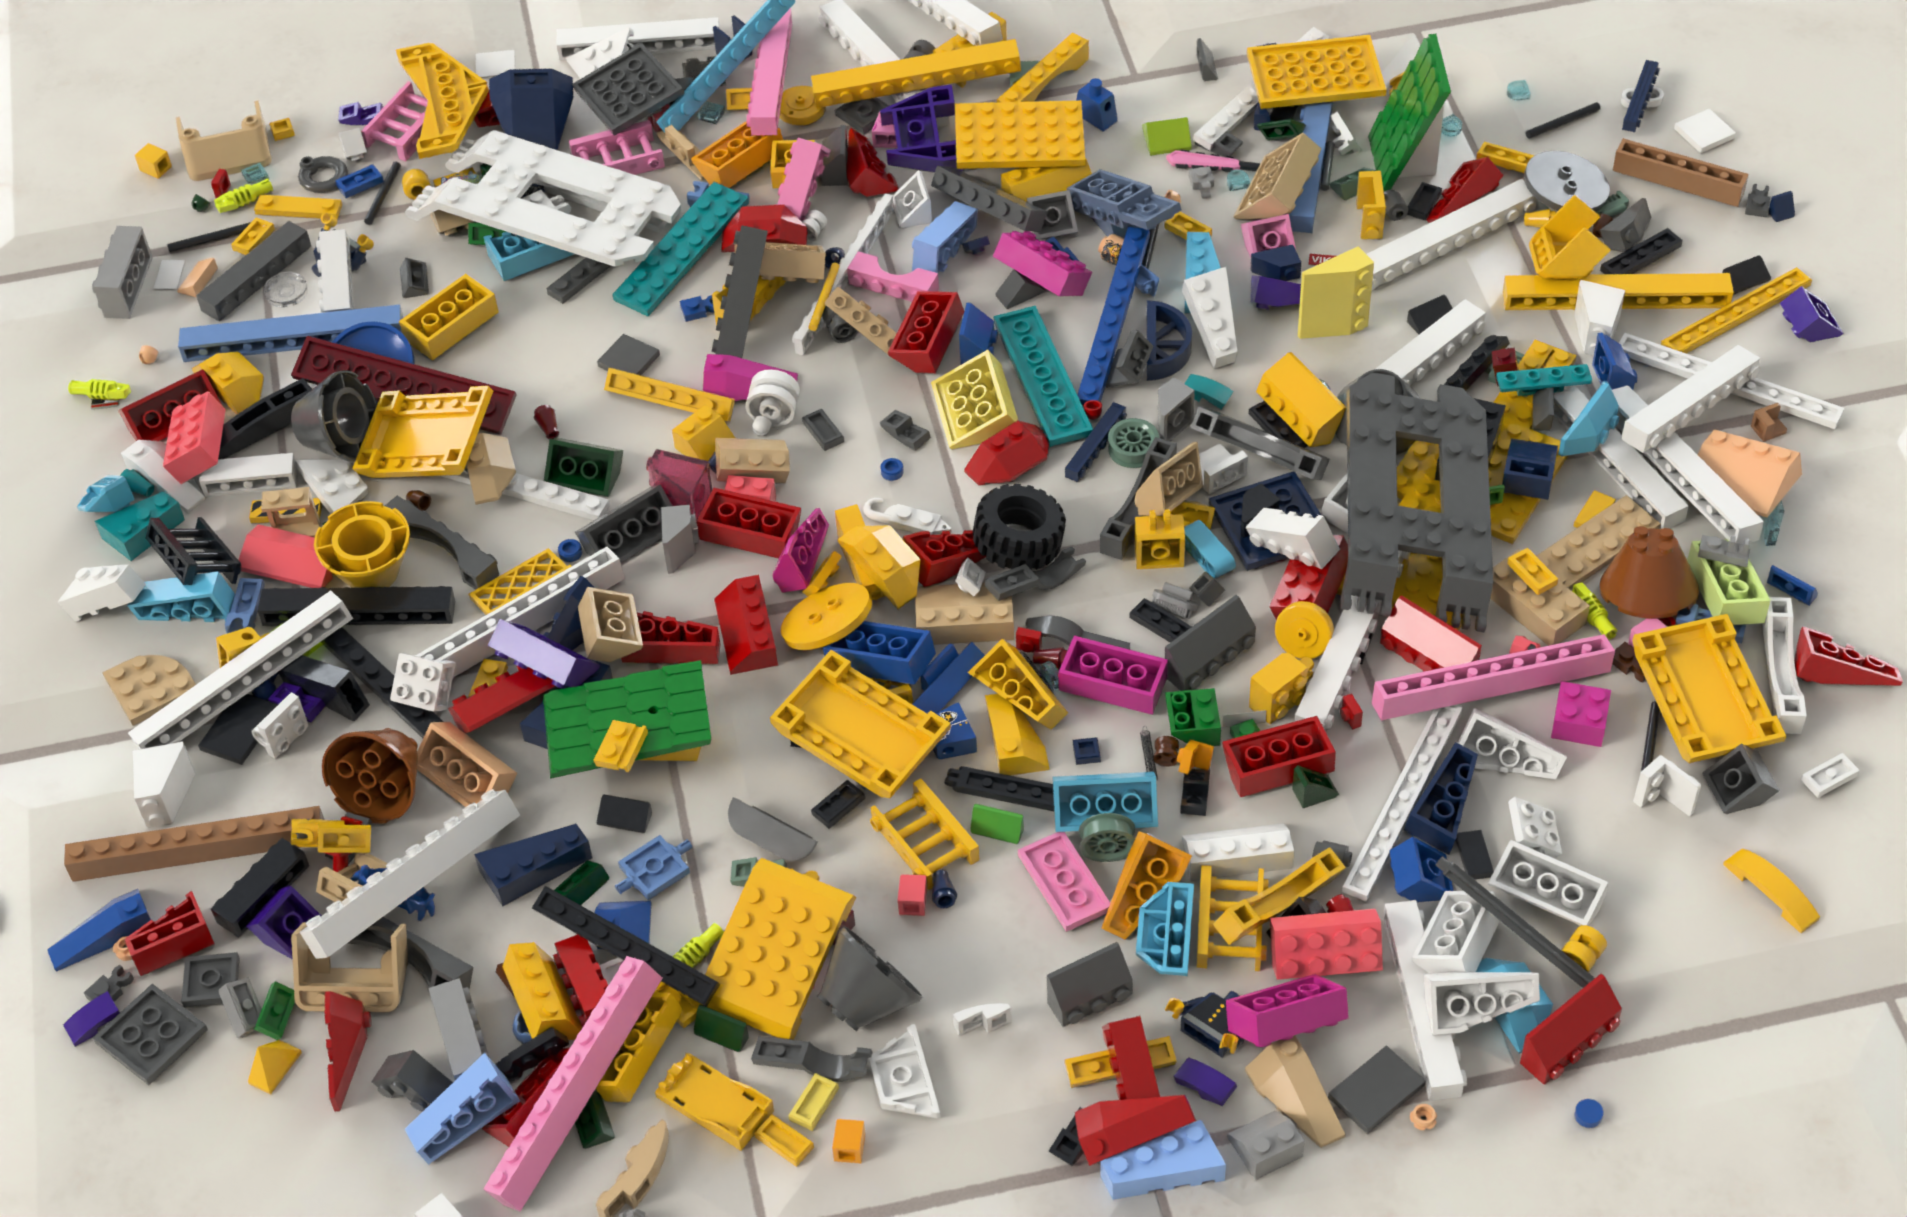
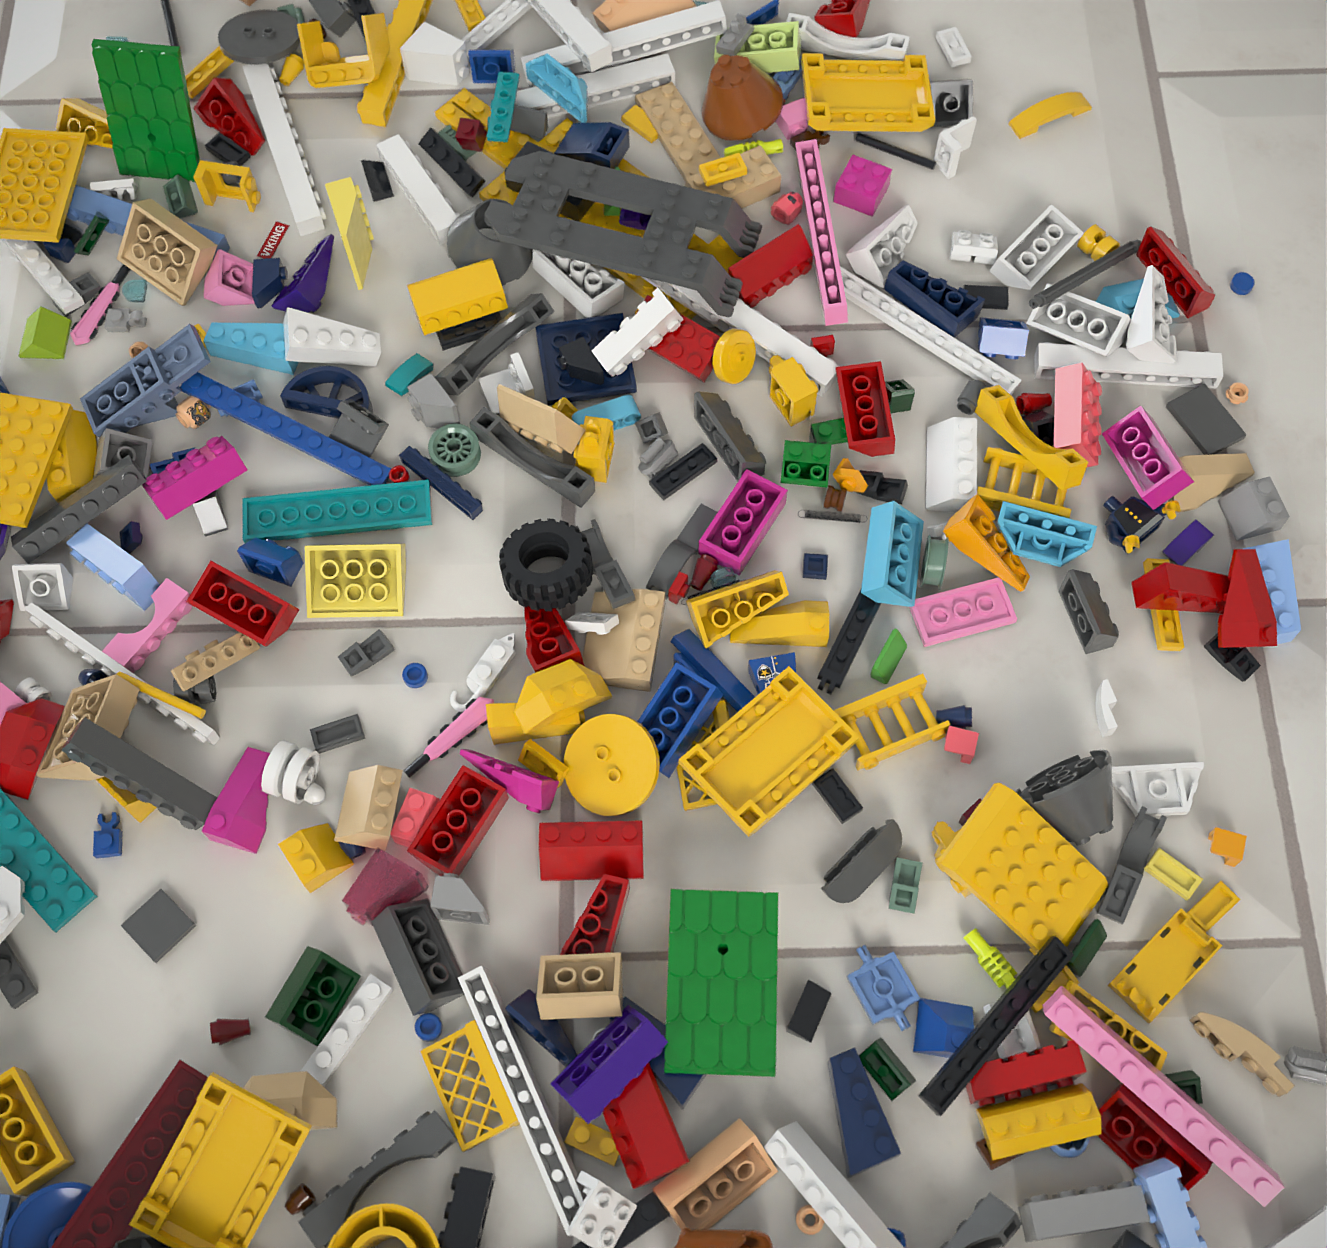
camera: 80 degrees left, 15 degrees up
black hinge [496,1027,569,1082] -> none
yellow plate [594,720,648,772] -> none
yellow plate [604,368,735,421] -> none
red wedge [964,421,1049,485] -> none
none -> bright pink sword [403,697,494,778]

